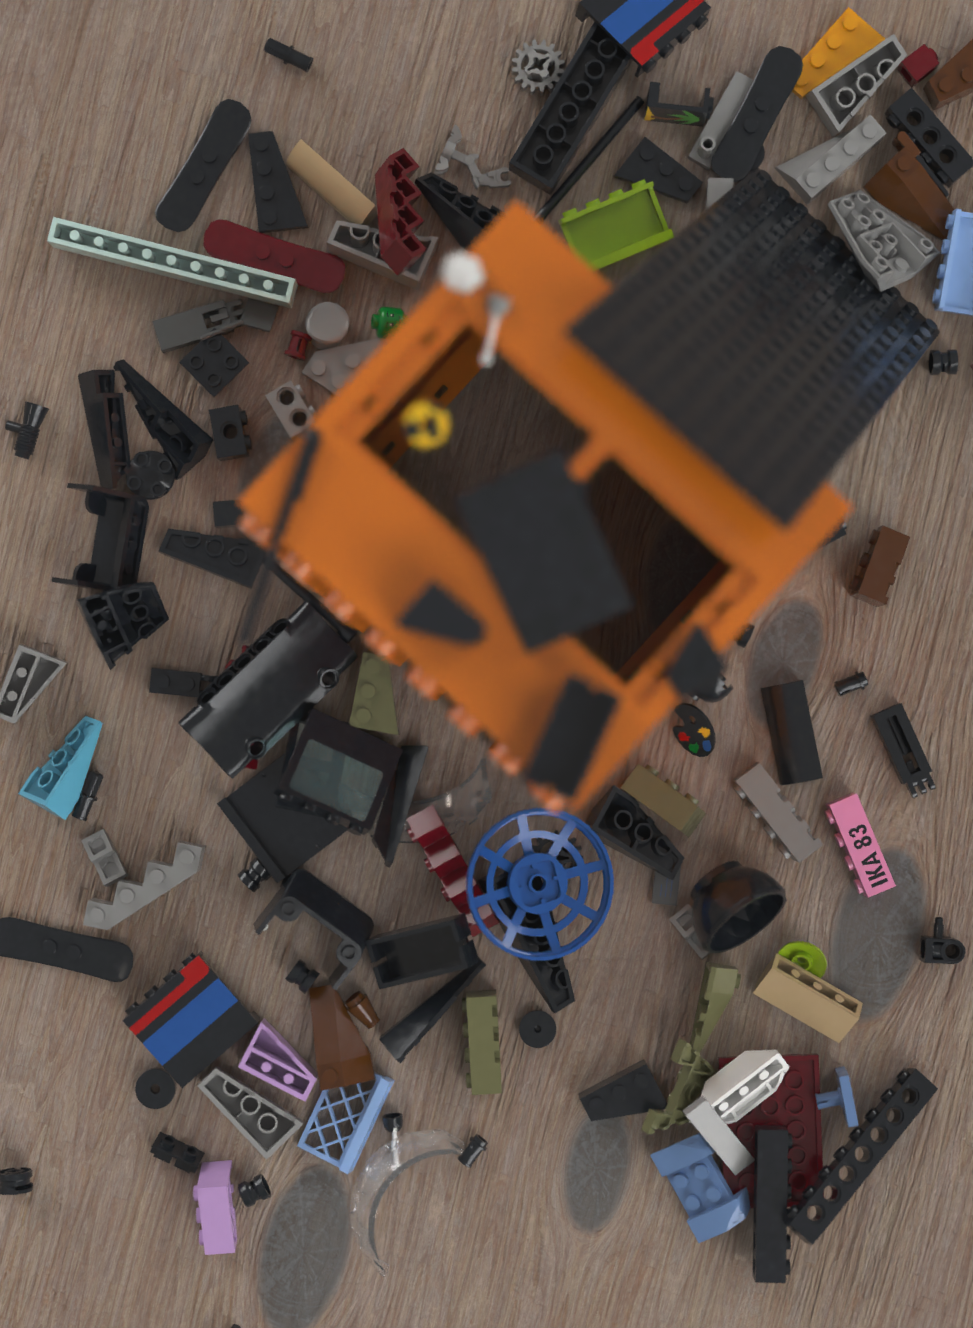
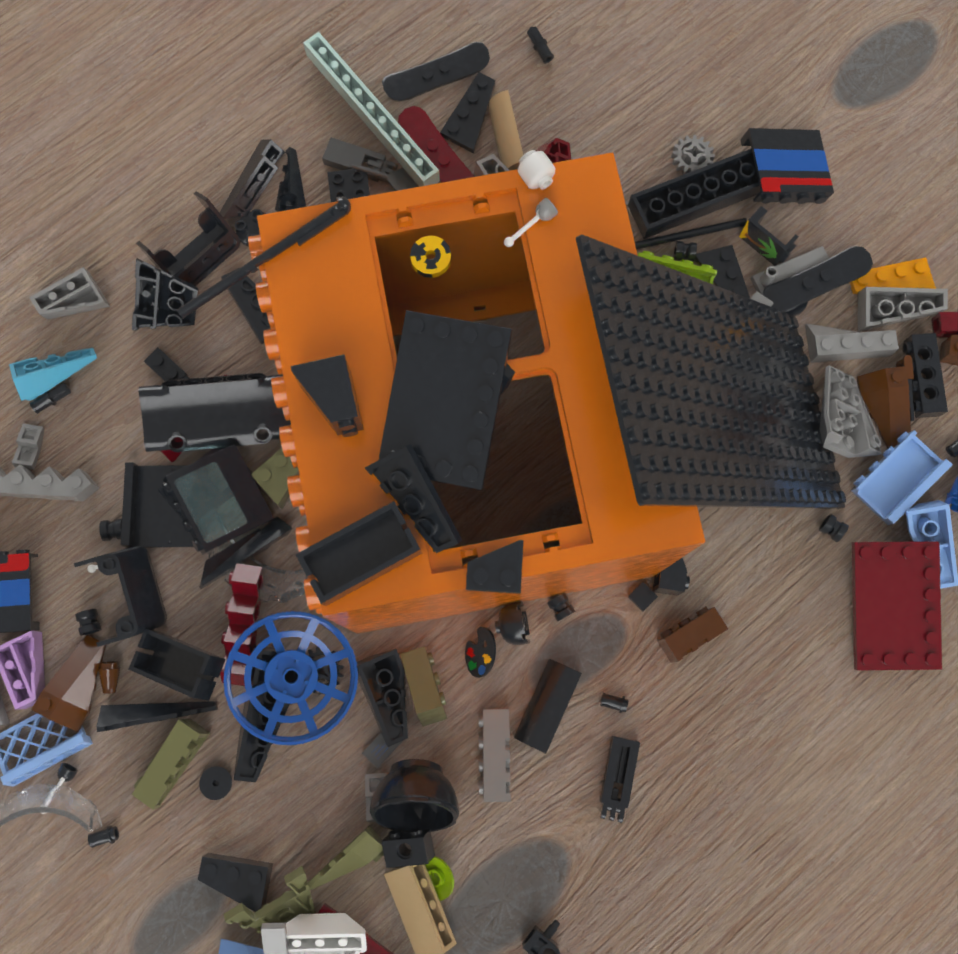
camera: 35 degrees right, 10 degrees down
black piece [5,401,49,460] -> none
bright pink brick [824,793,896,898] -> none
none -> black wing [365,444,462,553]
none -> black brick [381,827,435,868]
none -> black tile [628,582,658,612]
none -> black wheel [673,241,697,263]

